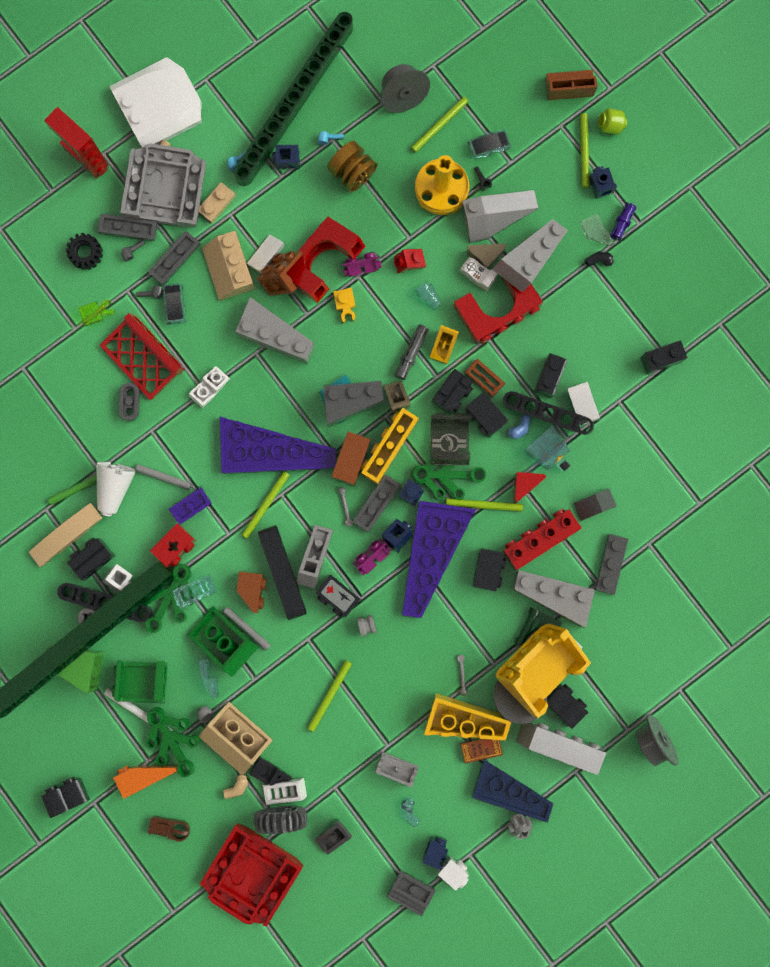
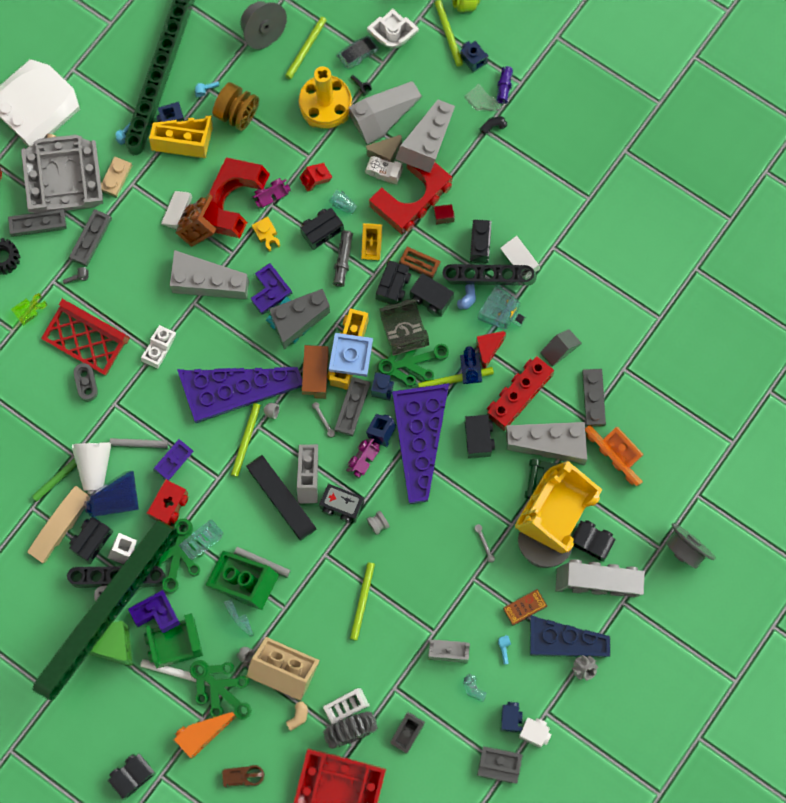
camera: 15 degrees left, 10 degrees down
dark grey hand [121,240,145,262] -> none
slope [163,283,186,325] -> none
tan slope [202,231,255,301] -> none
dark orange slope [237,572,267,613] -> none
black slope [249,756,292,786] -> none
dark tan slope [384,380,410,414] -> none
yellow wedge [424,693,511,740] -> none
black brick [640,340,688,375] -> none
none -> clear blue slope [84,471,139,517]
none -> dark purple plate [128,590,180,633]
none -> yellow wedge [149,115,213,158]
none -> dark purple plate [251,263,293,315]
none -> light grey hinge [263,403,279,419]
none -> black brick [300,208,344,250]
none -> light blue plate [329,333,373,377]
none -> white brick [367,9,419,48]
none -> dark red slope [434,204,455,225]
none -> clear blue hinge [460,346,482,384]
none -> medium azure hand [498,635,511,664]
none -> orange bracket [585,426,644,486]

